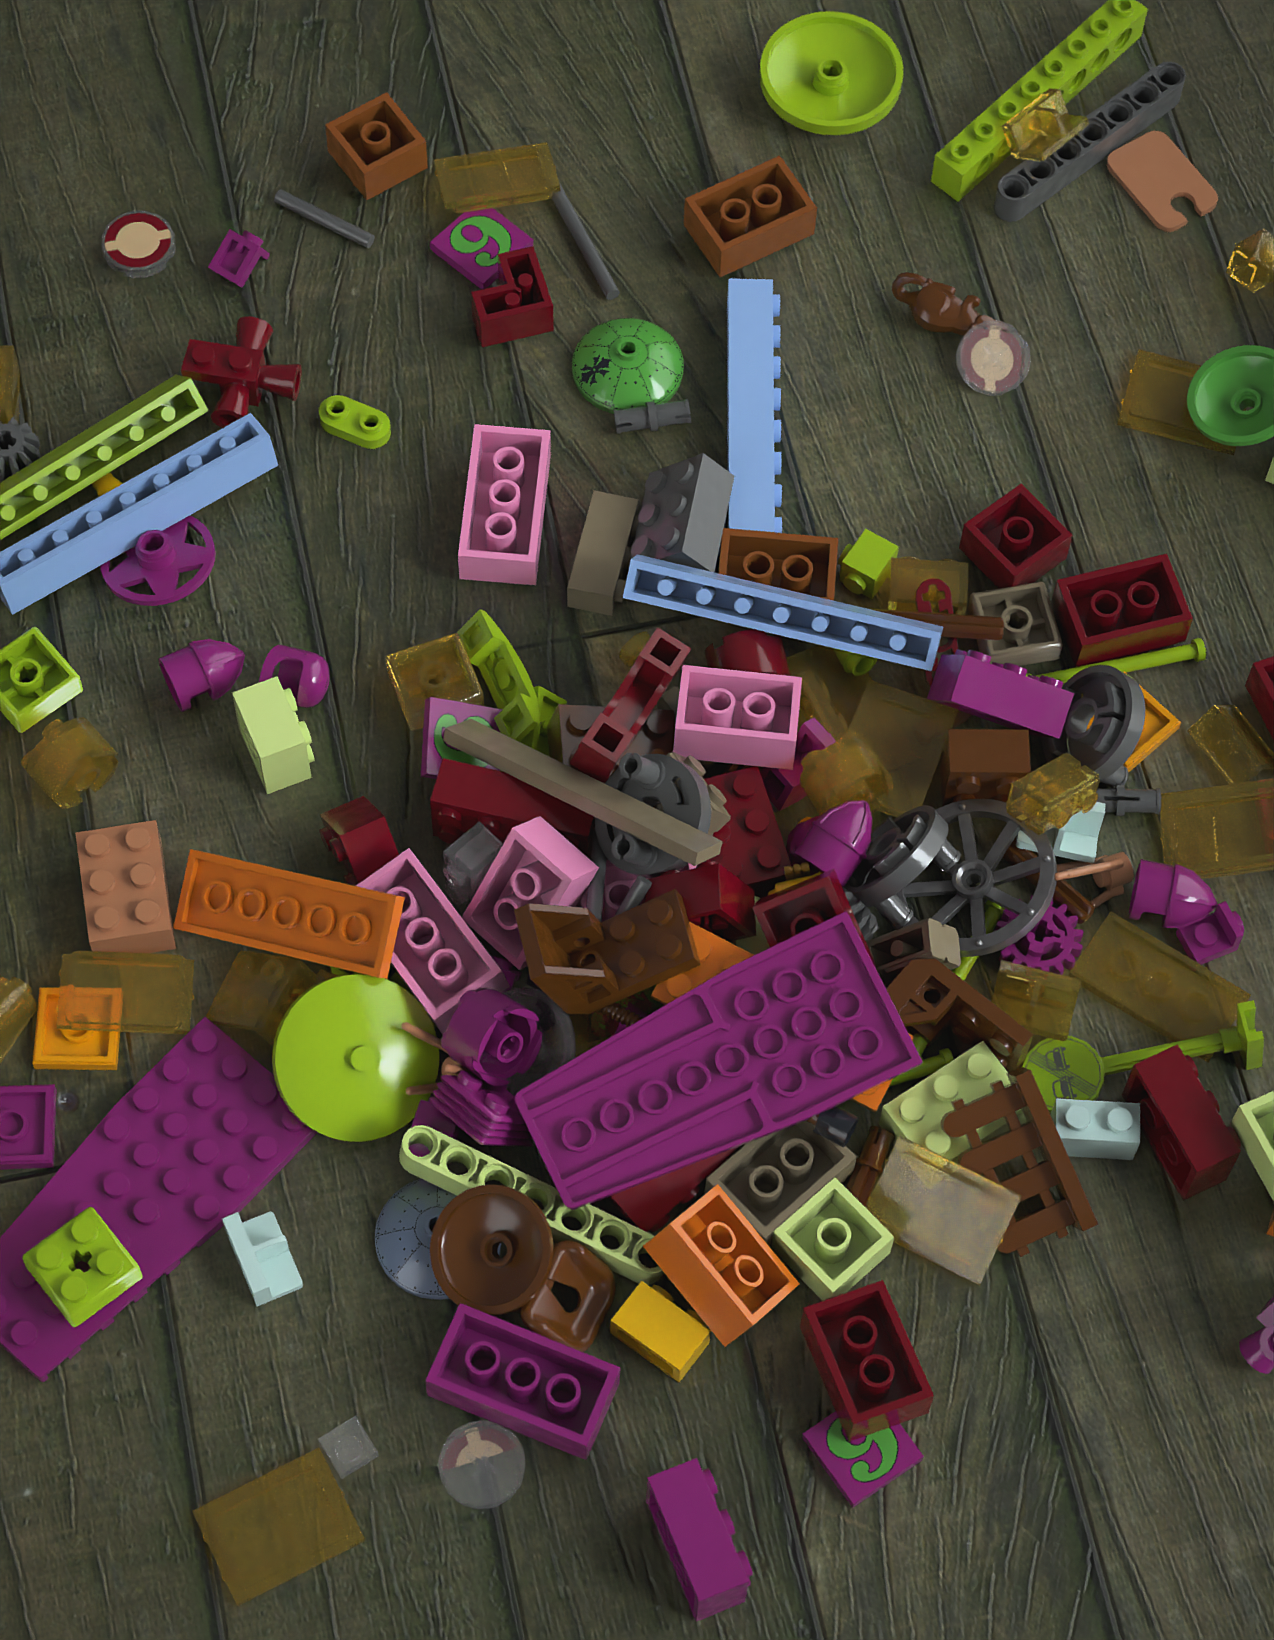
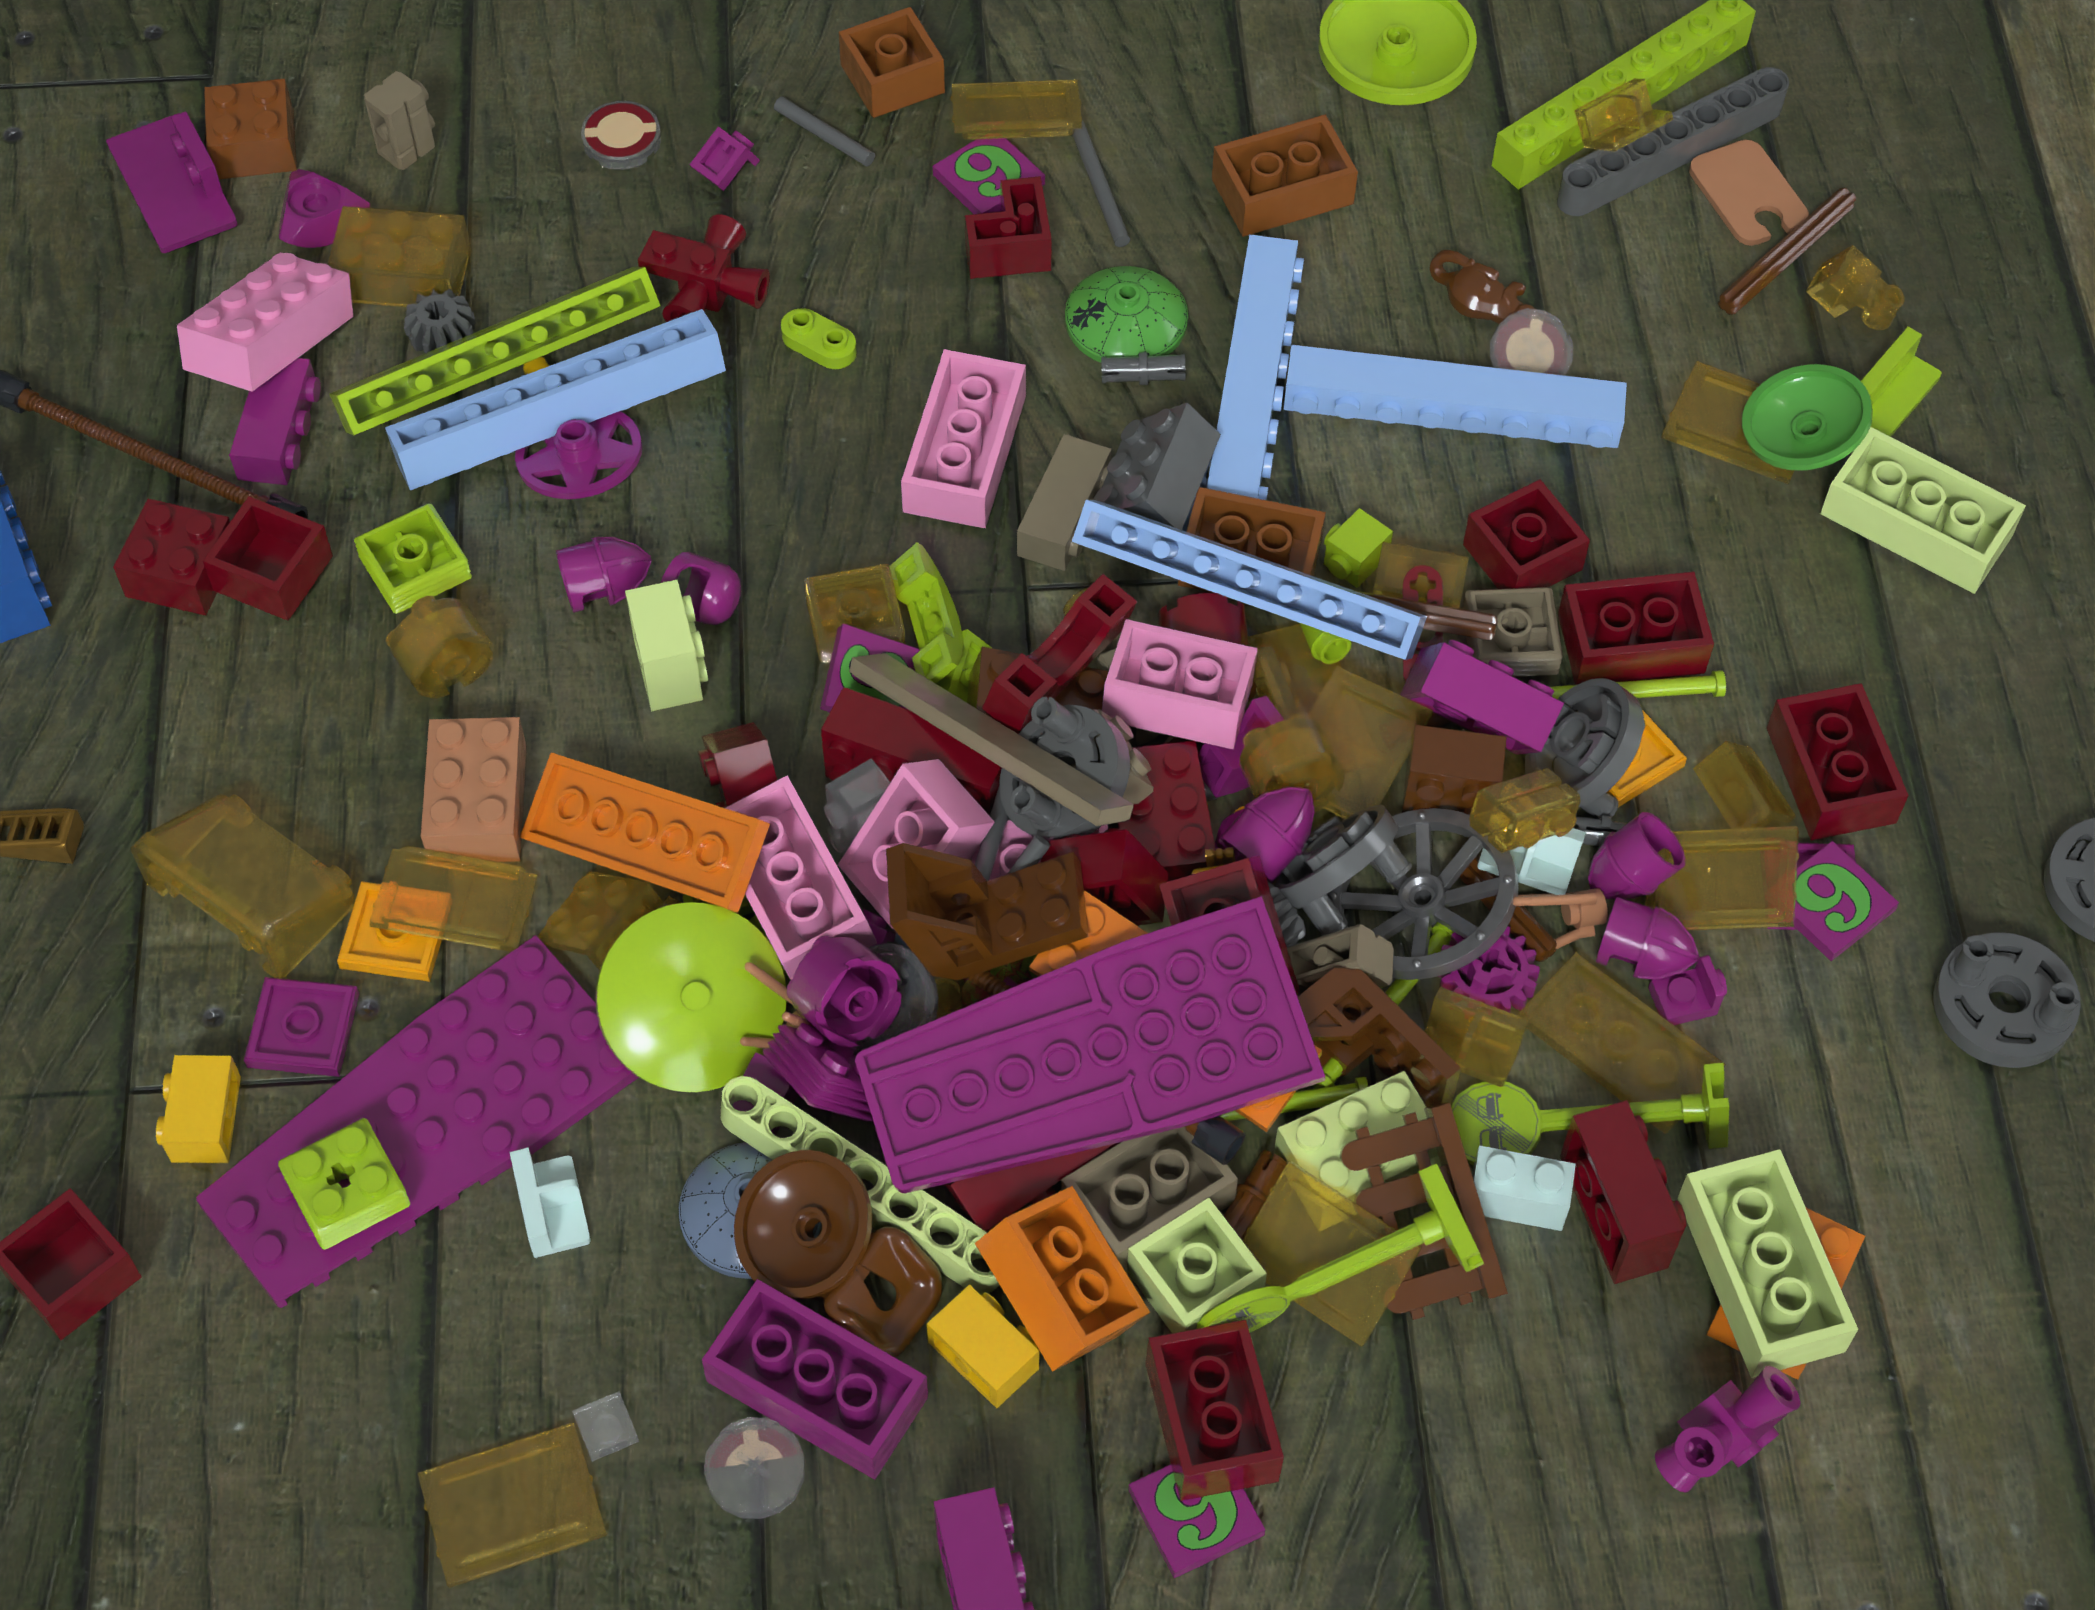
camera: 10 degrees right, 5 degrees down
none -> lime piece [1196,1163,1484,1332]
none -> light blue brick [1284,345,1627,448]
none -> magenta helmet [1588,812,1686,899]
none -> reddish brown axle [1718,187,1856,315]

